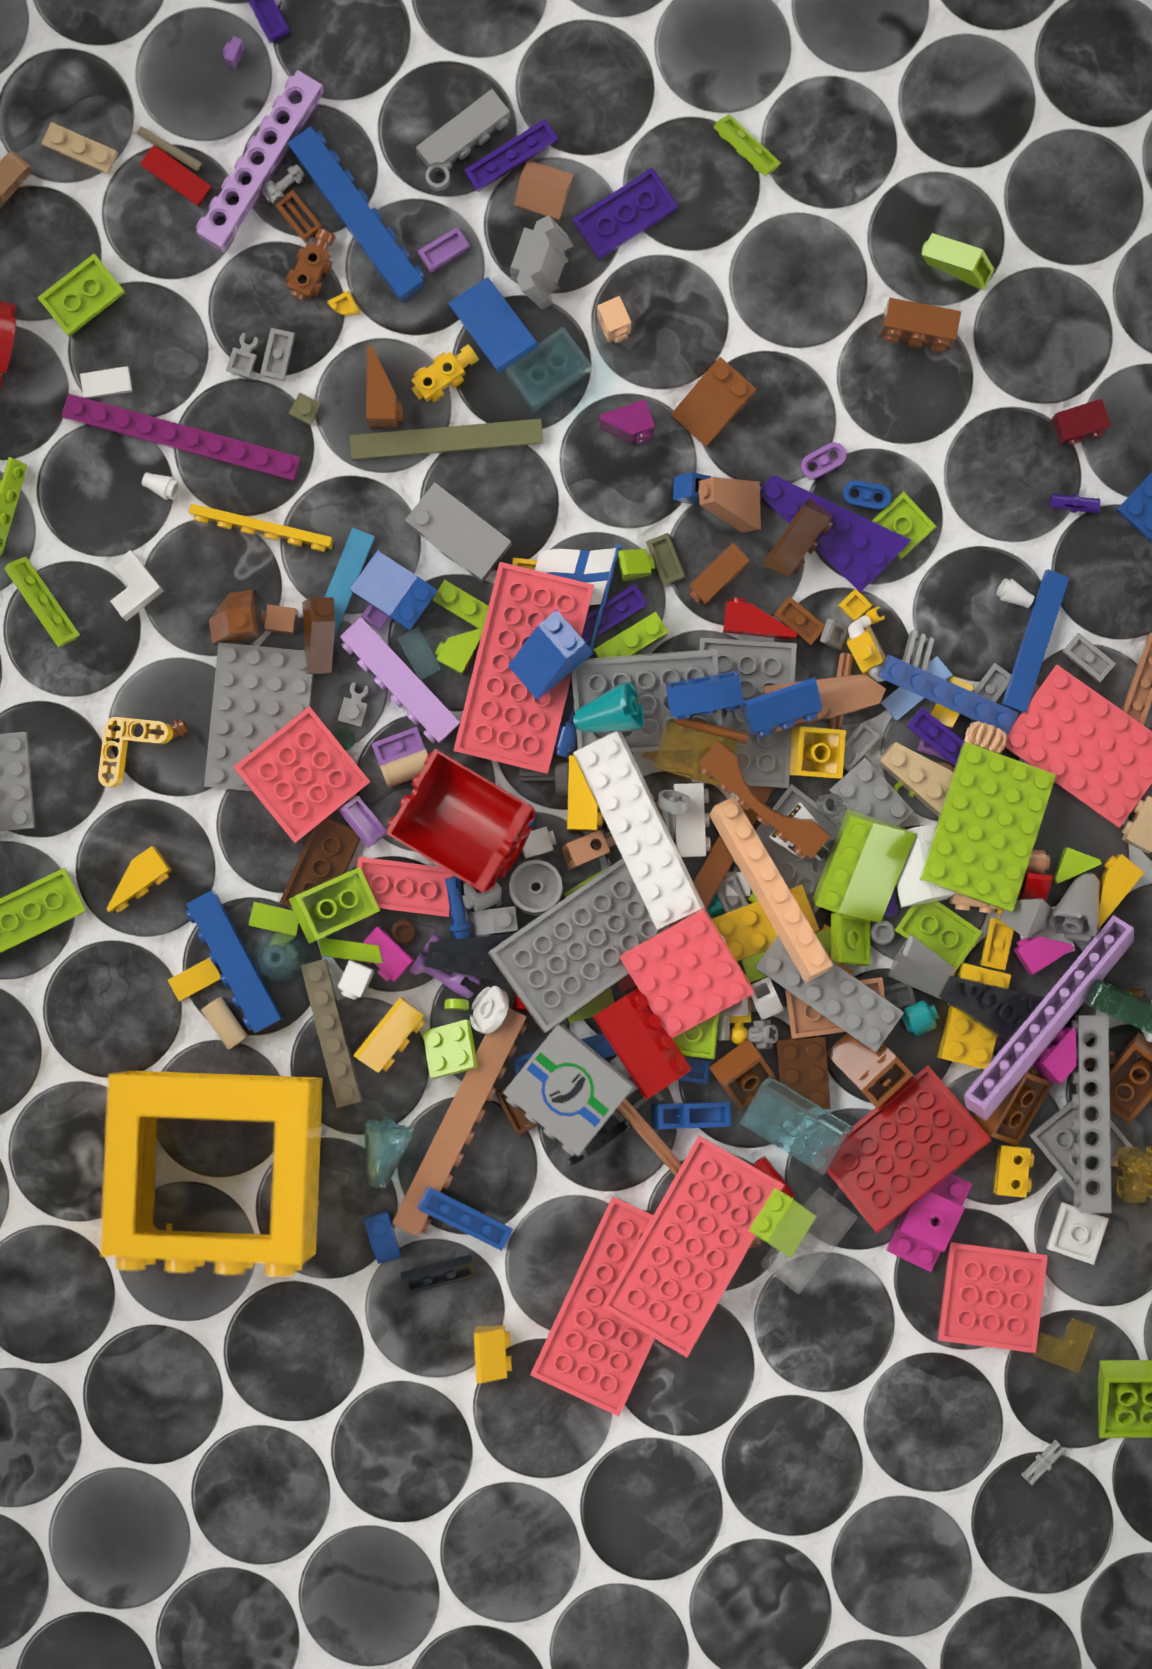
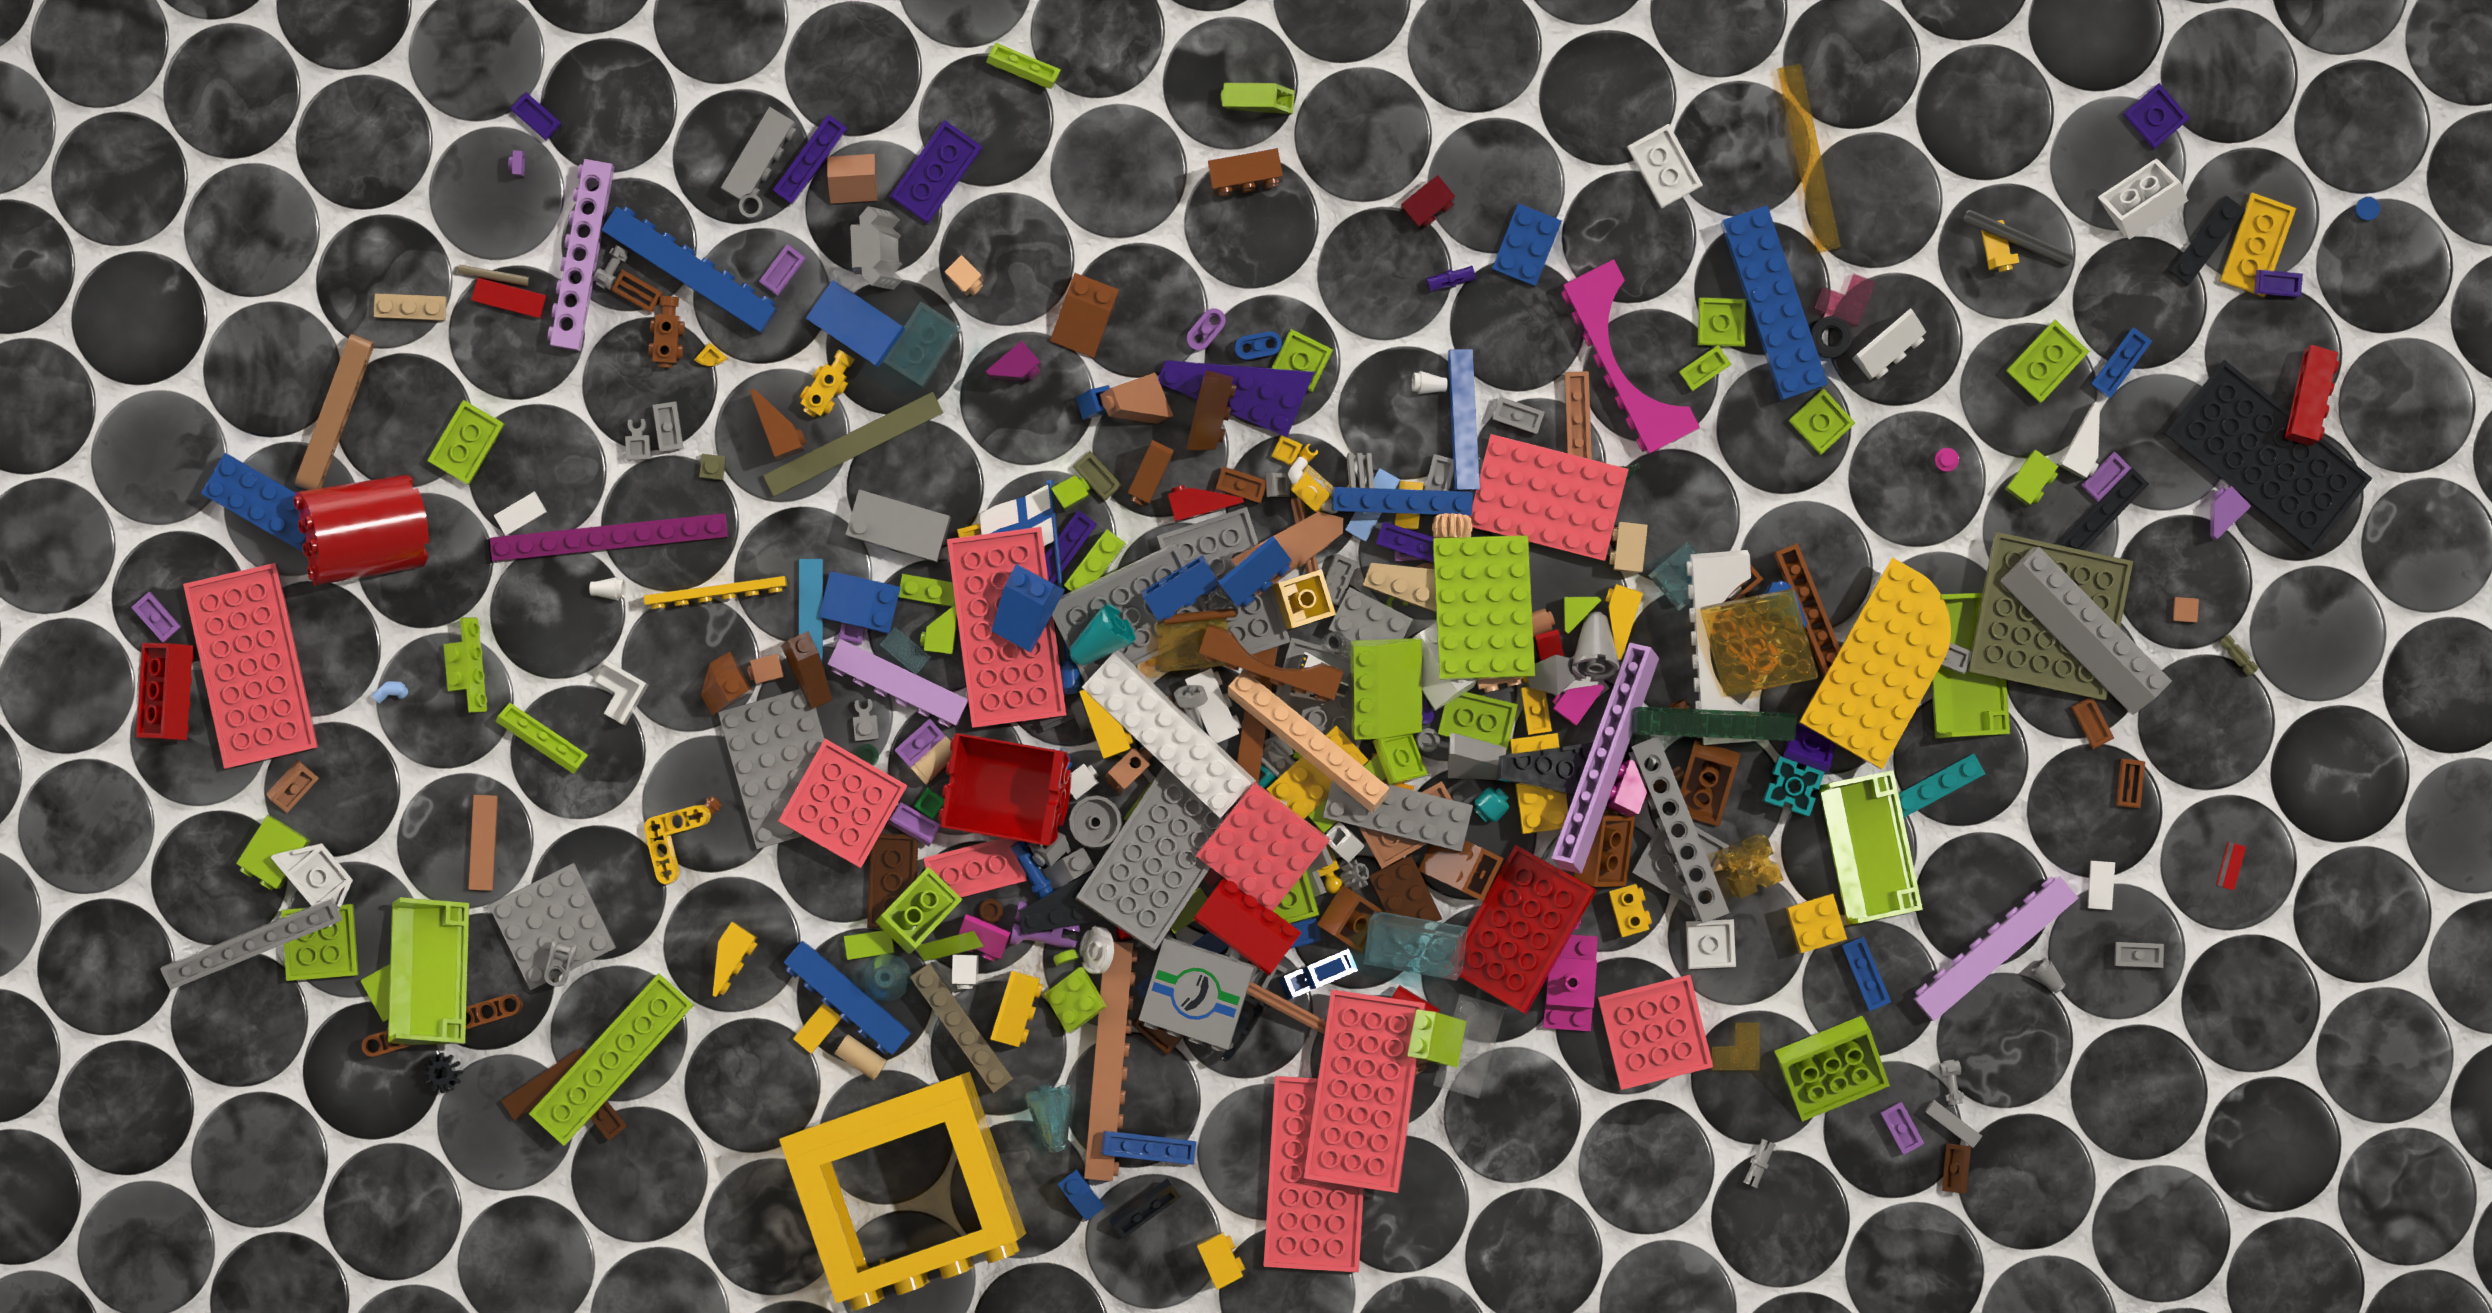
camera: 20 degrees left, 0 degrees up
none -> green tile [914,788,945,820]

